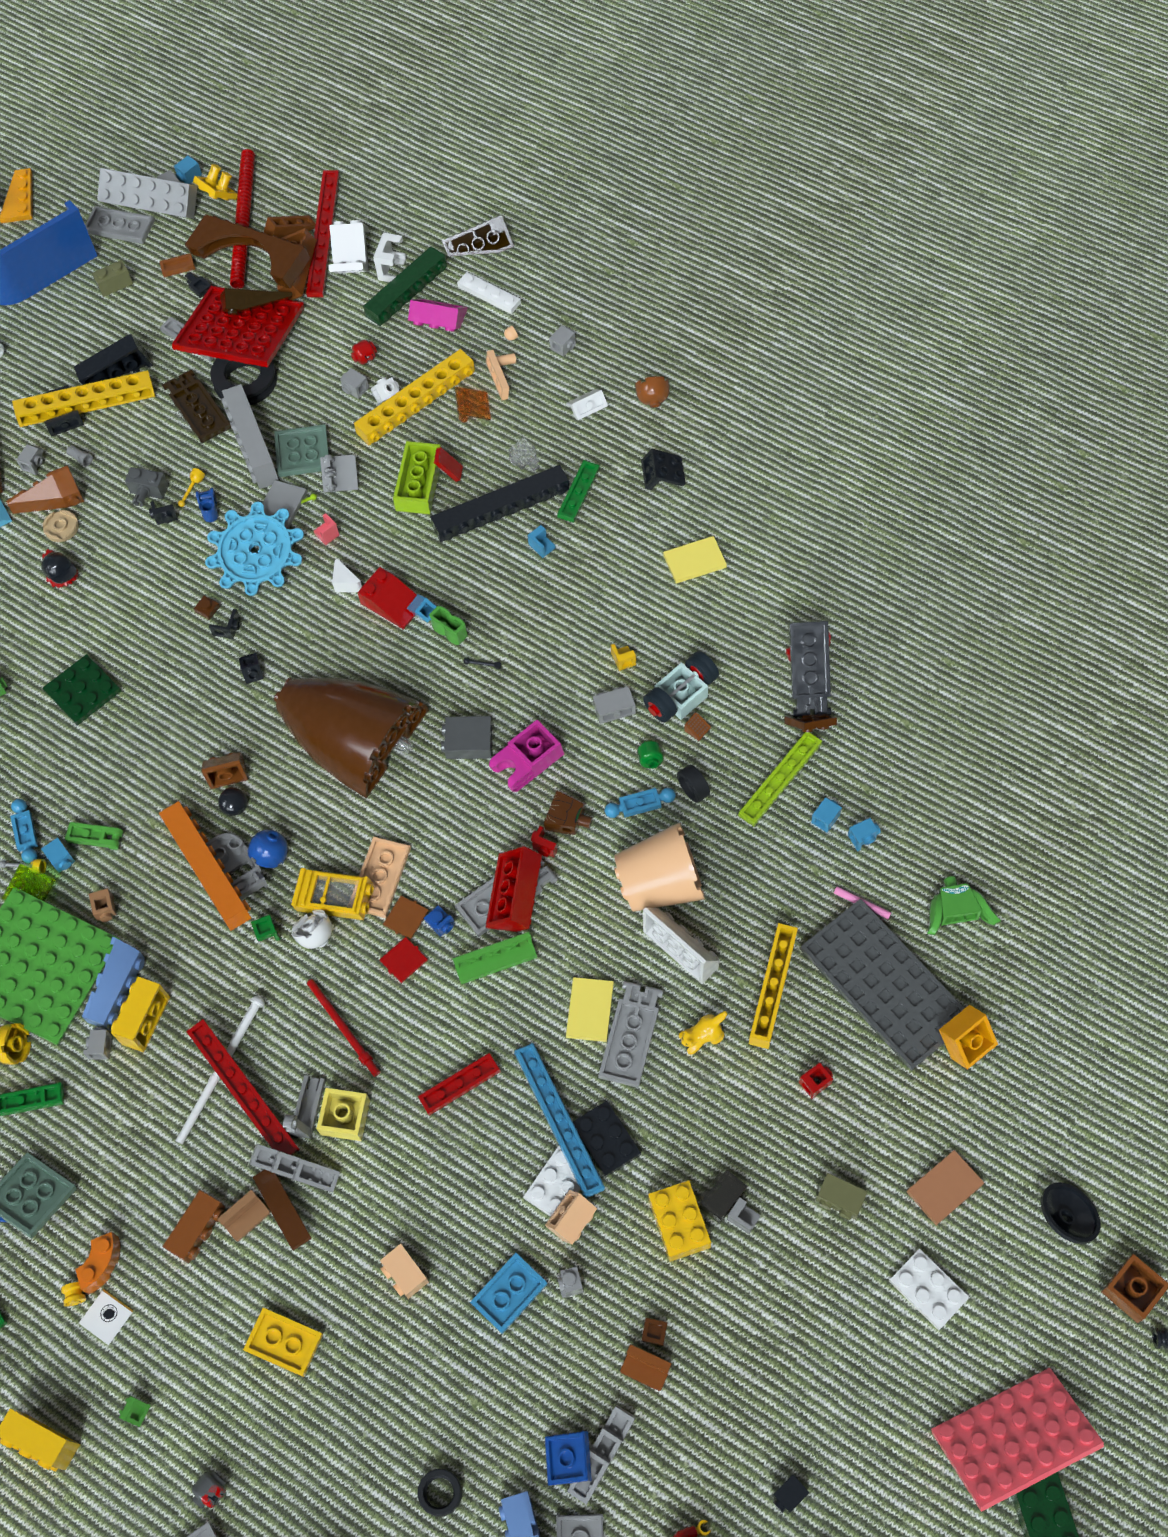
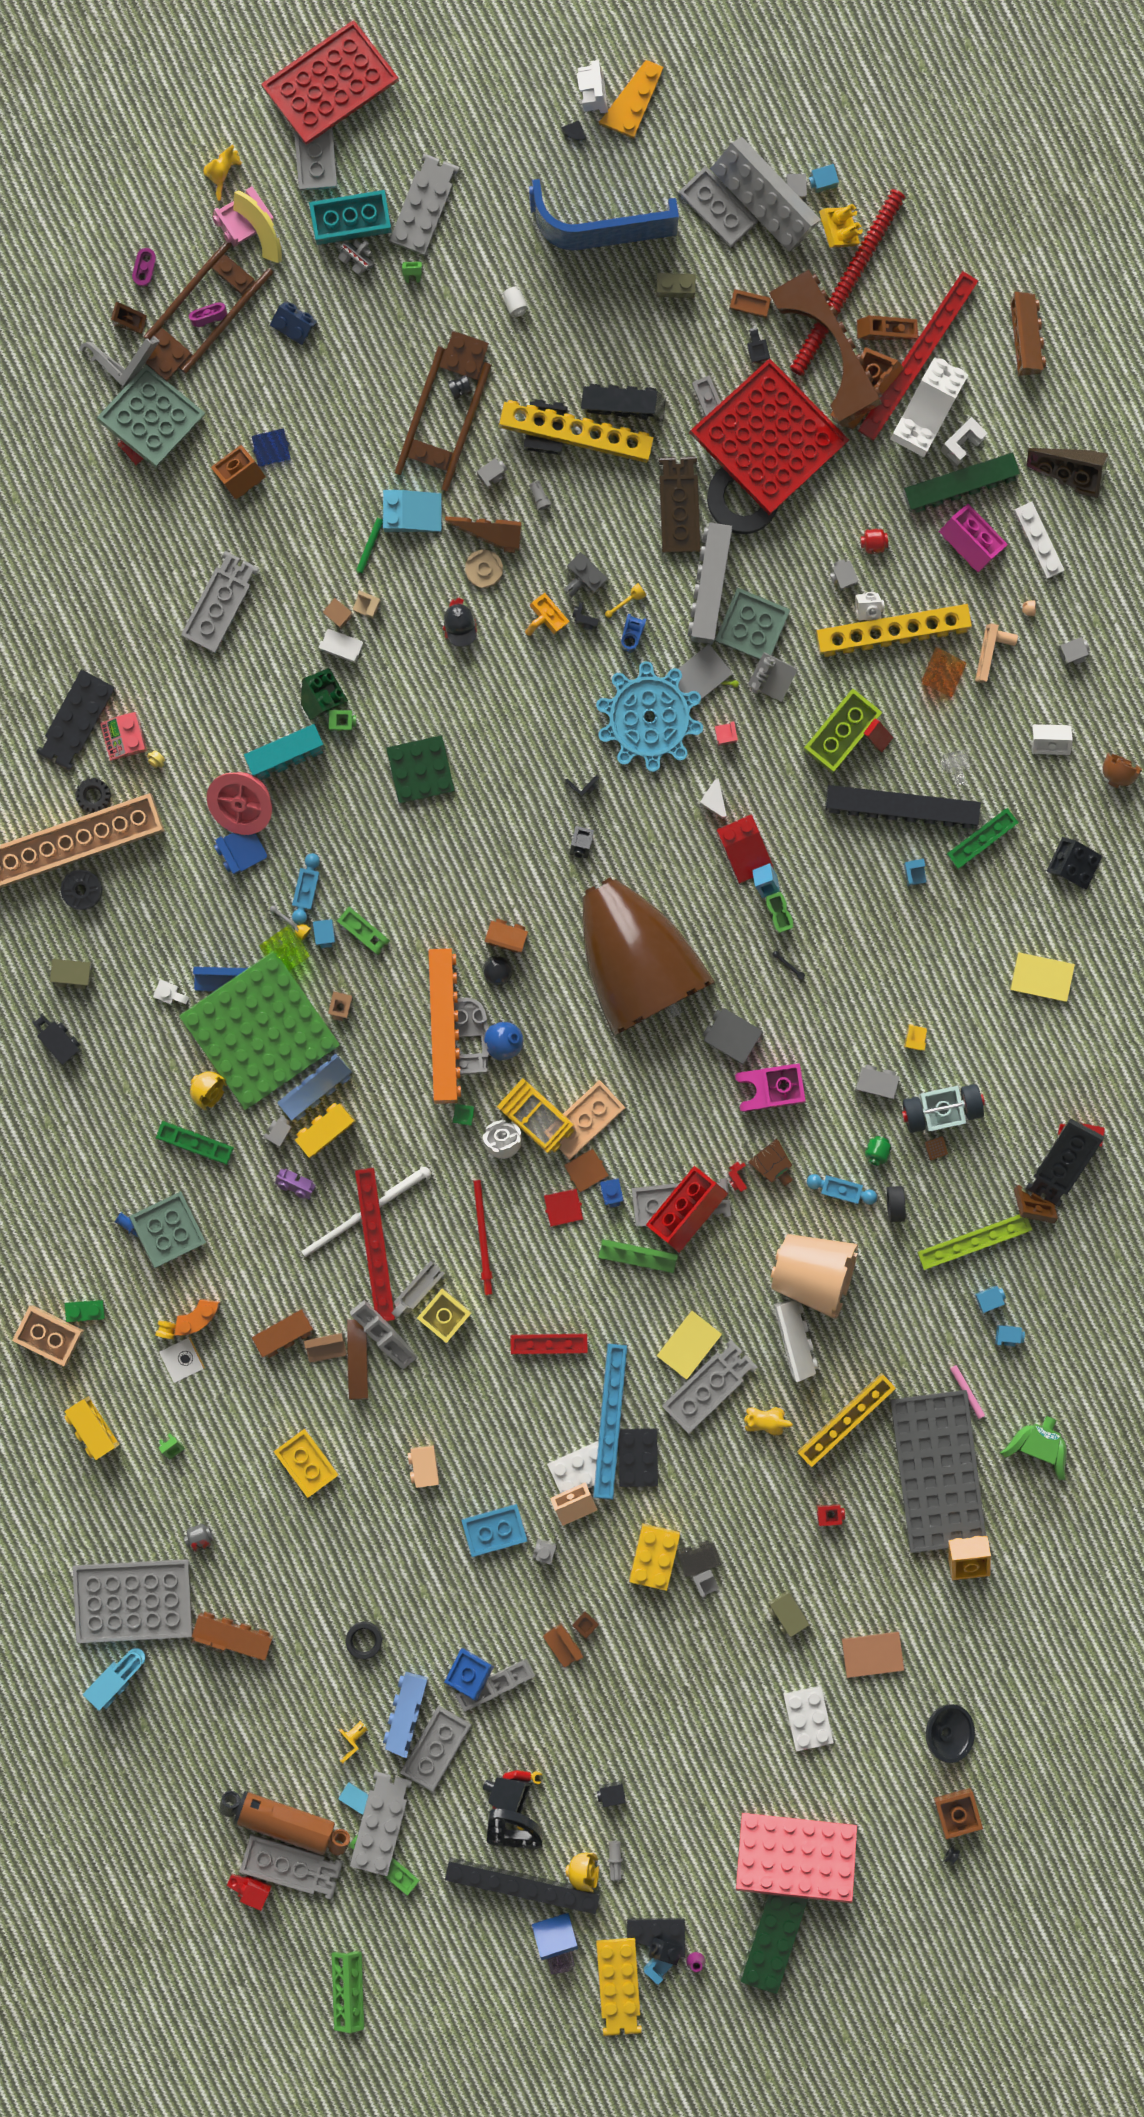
camera: 25 degrees right, 25 degrees up
reddish brown plate [193,596,220,620] -> none
dark brown wedge [220,288,292,315] -> none
none -> medium lavender hinge [275,1169,316,1199]
none -> light orange plate [525,593,570,636]
none -> dark orange slope [1010,292,1046,376]

